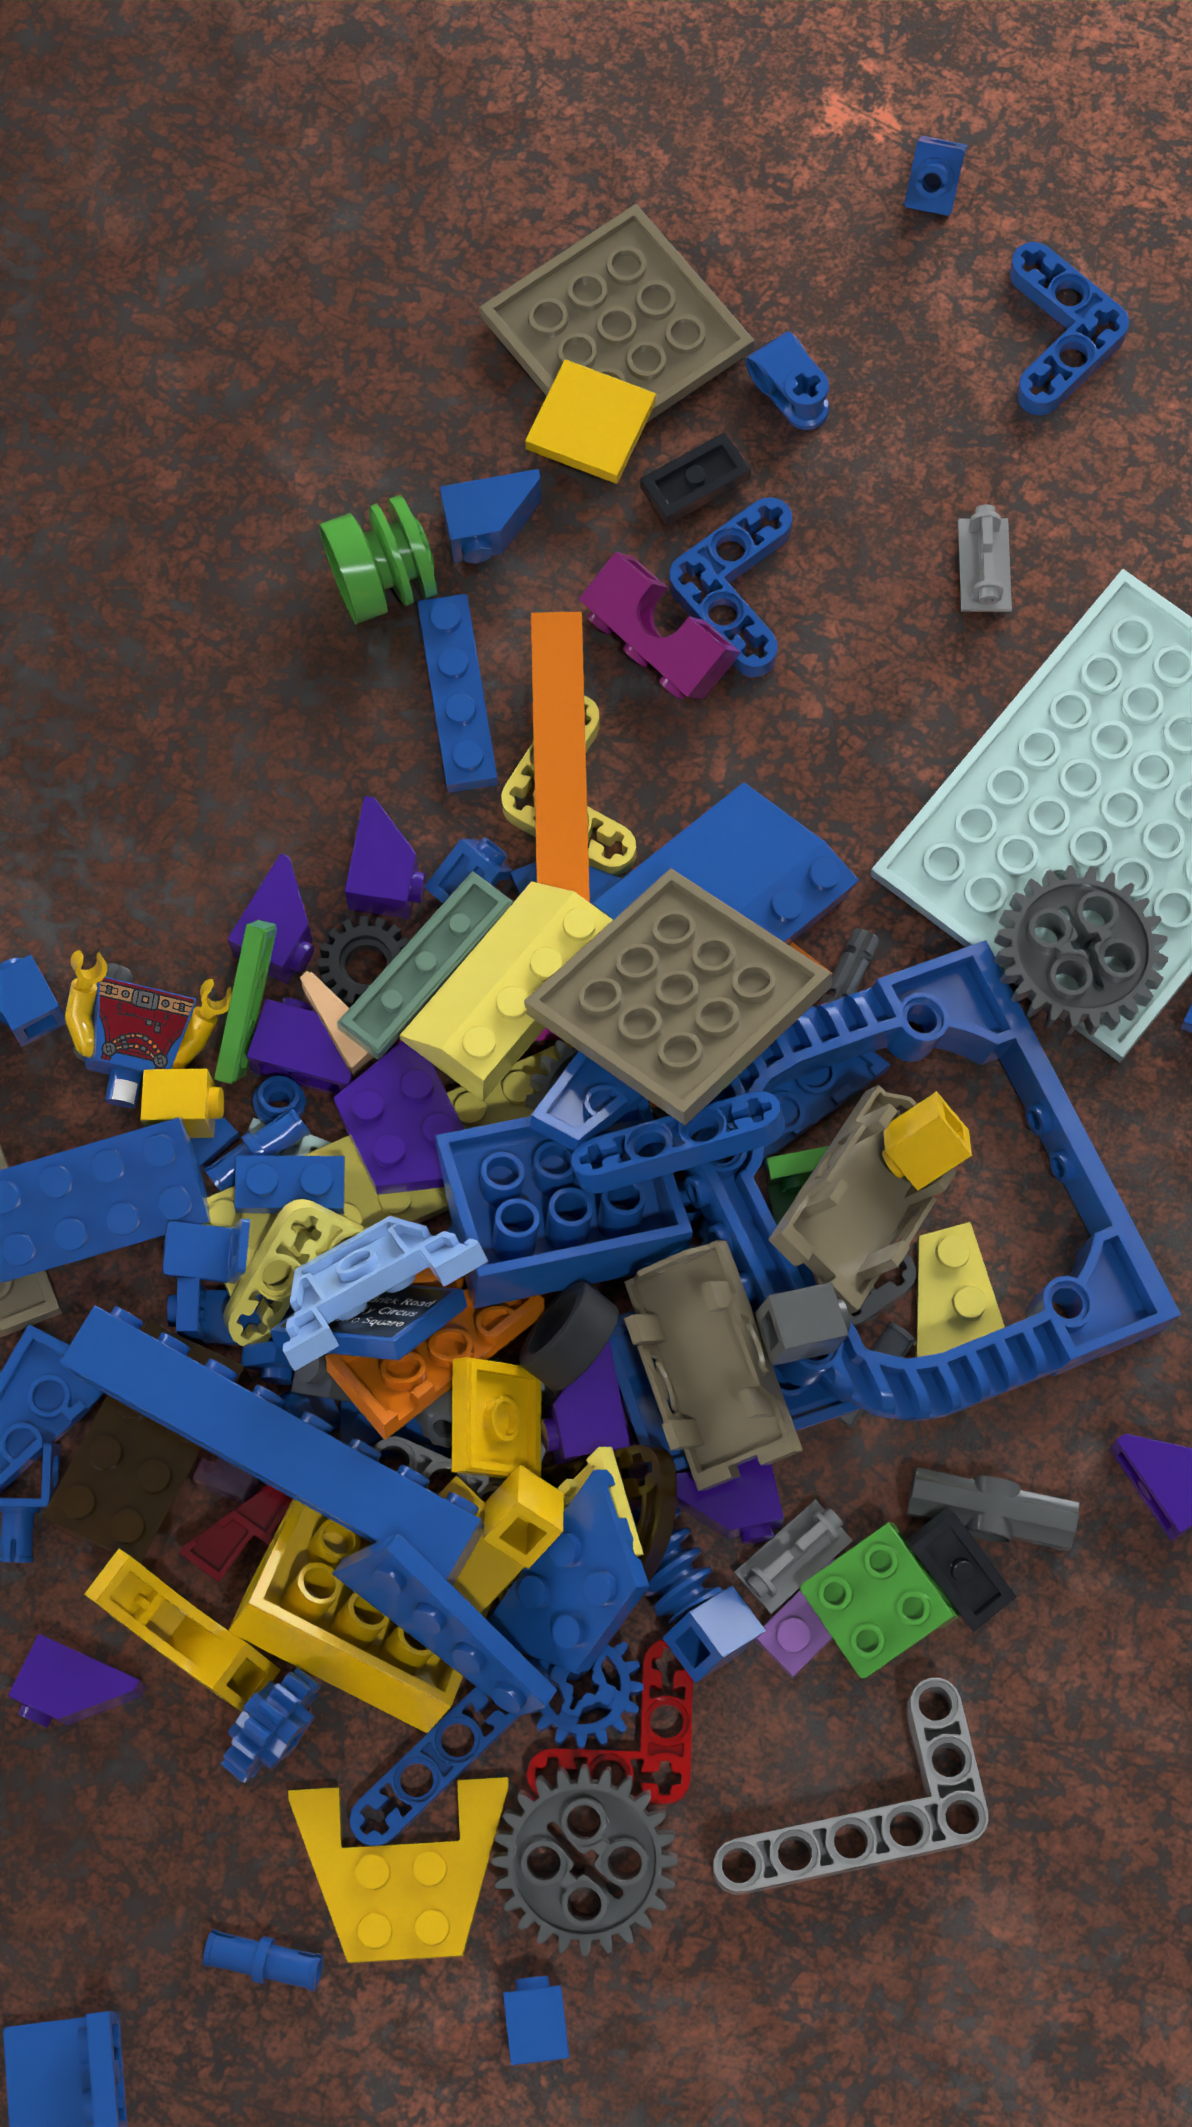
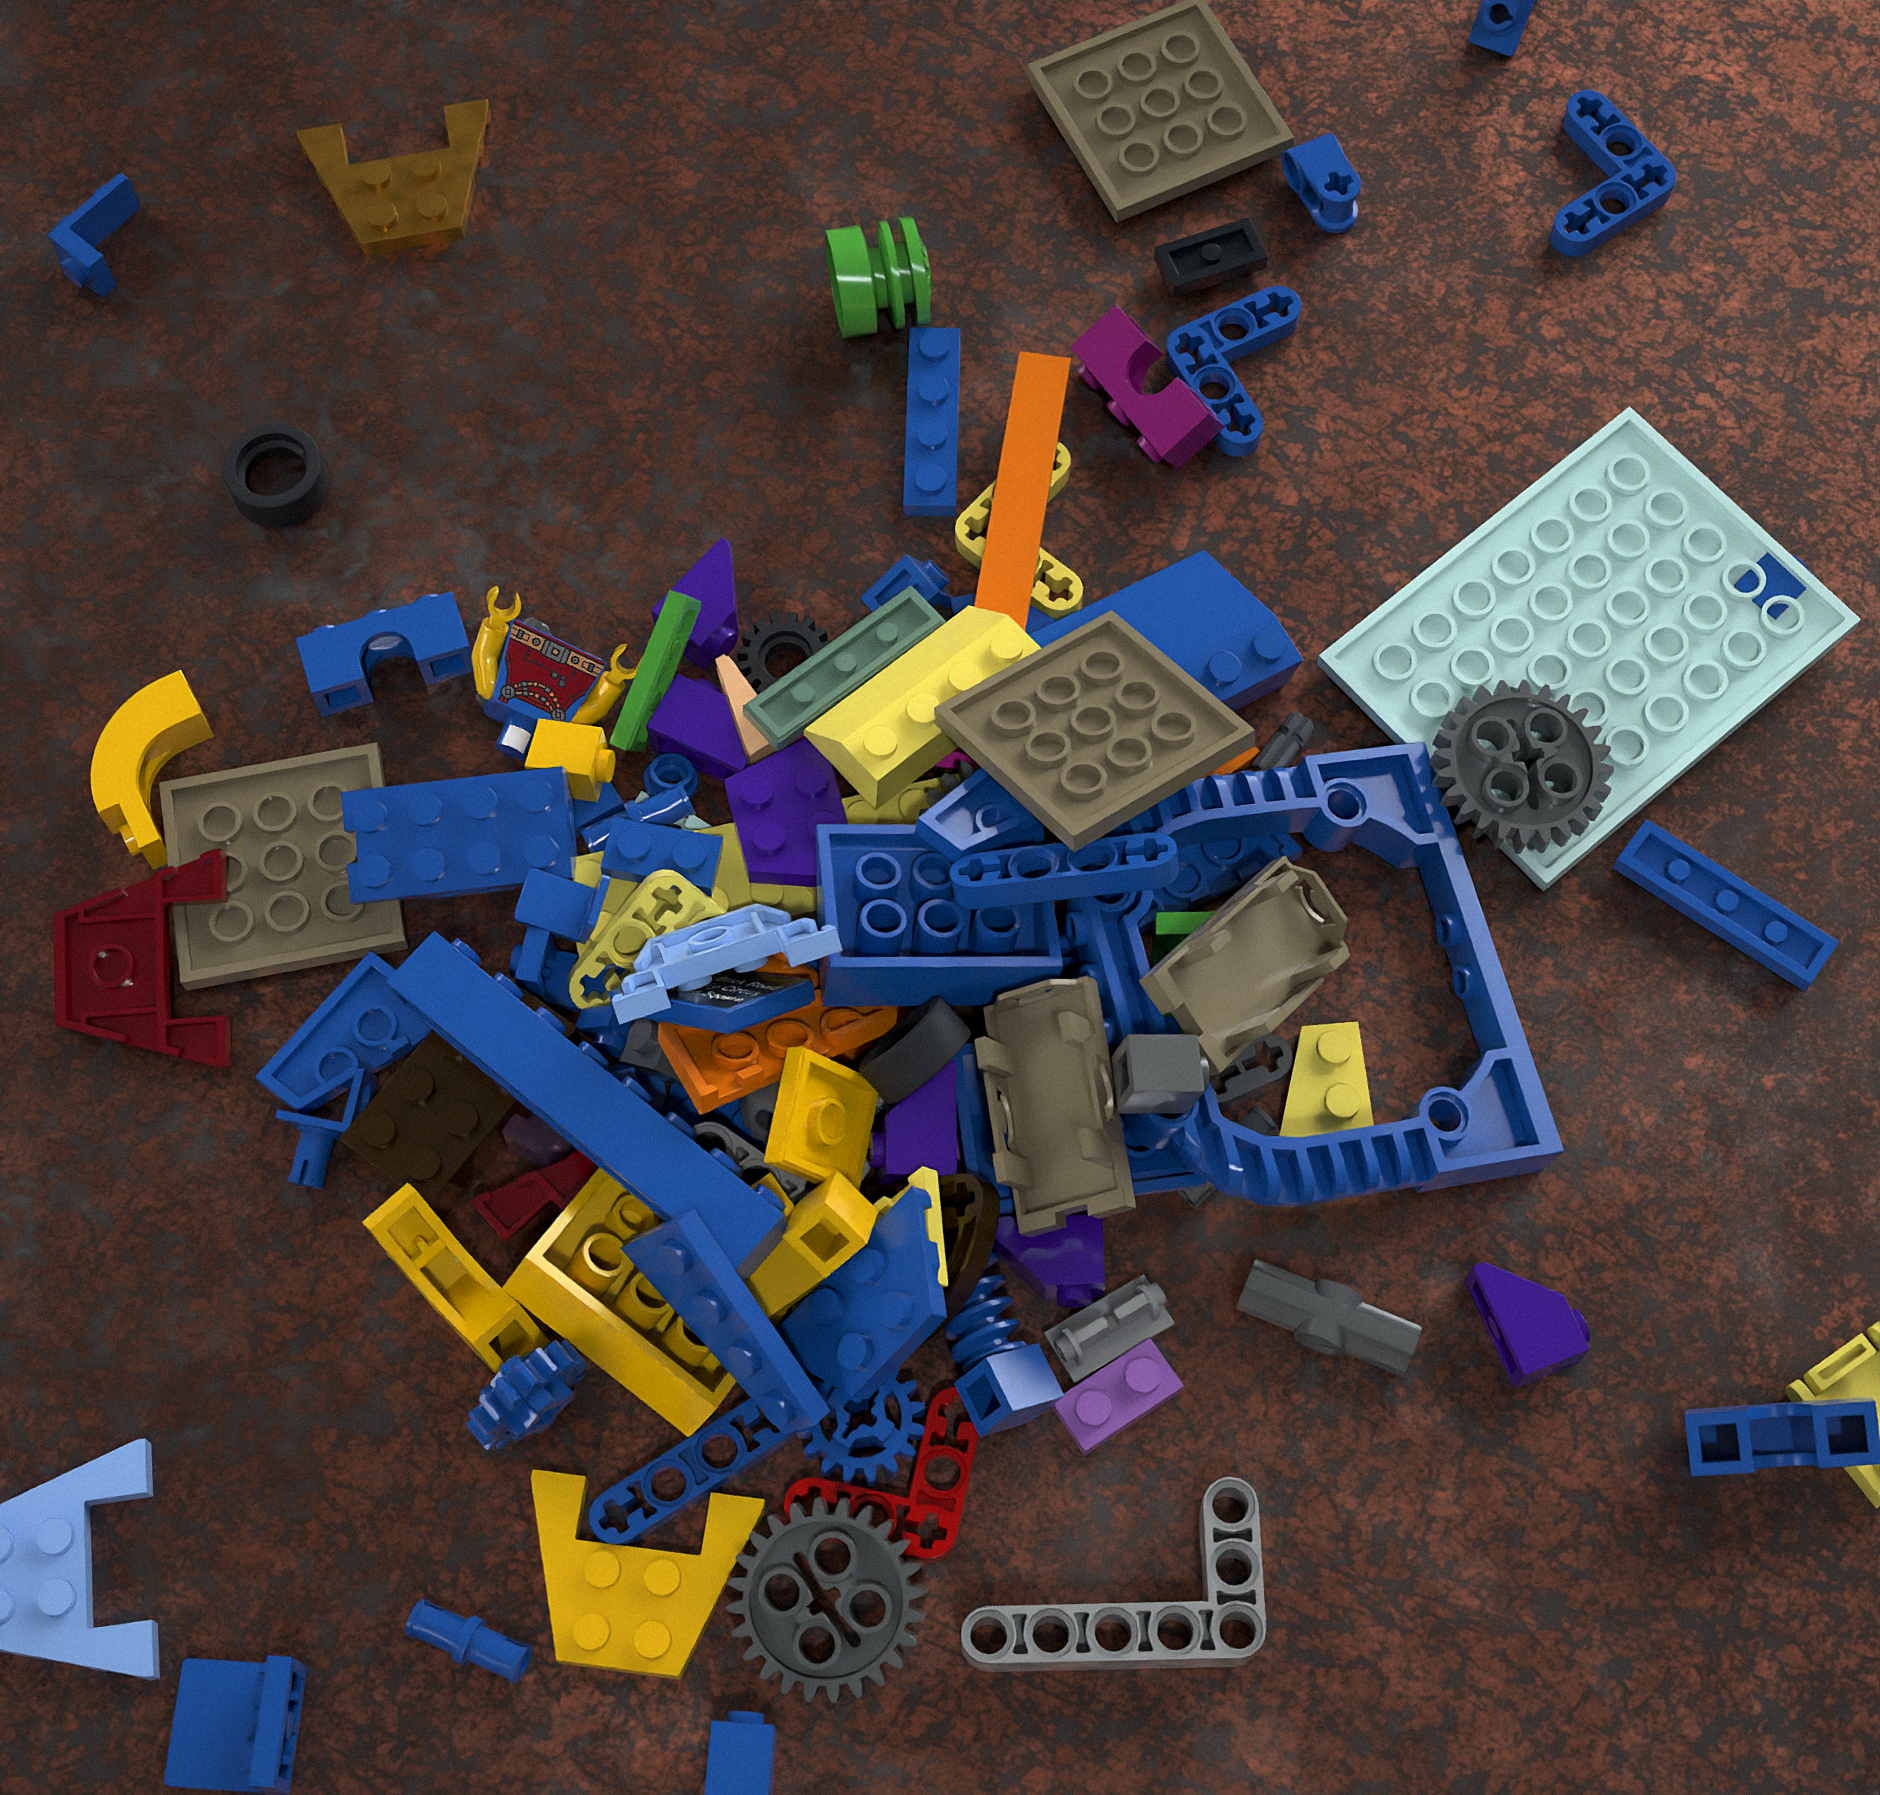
camera: 10 degrees right, 5 degrees down
dark purple slope [8,1634,147,1728] -> none
dark purple slope [345,796,426,919] -> none
blue slope [440,469,542,563] -> none
yellow tile [525,359,656,484] -> none
bright green bracket [800,1522,960,1678] -> none
yellow brick [882,1091,972,1191] -> none
black plate [904,1507,1017,1632] -> none
light grey hinge [958,504,1012,612] -> none

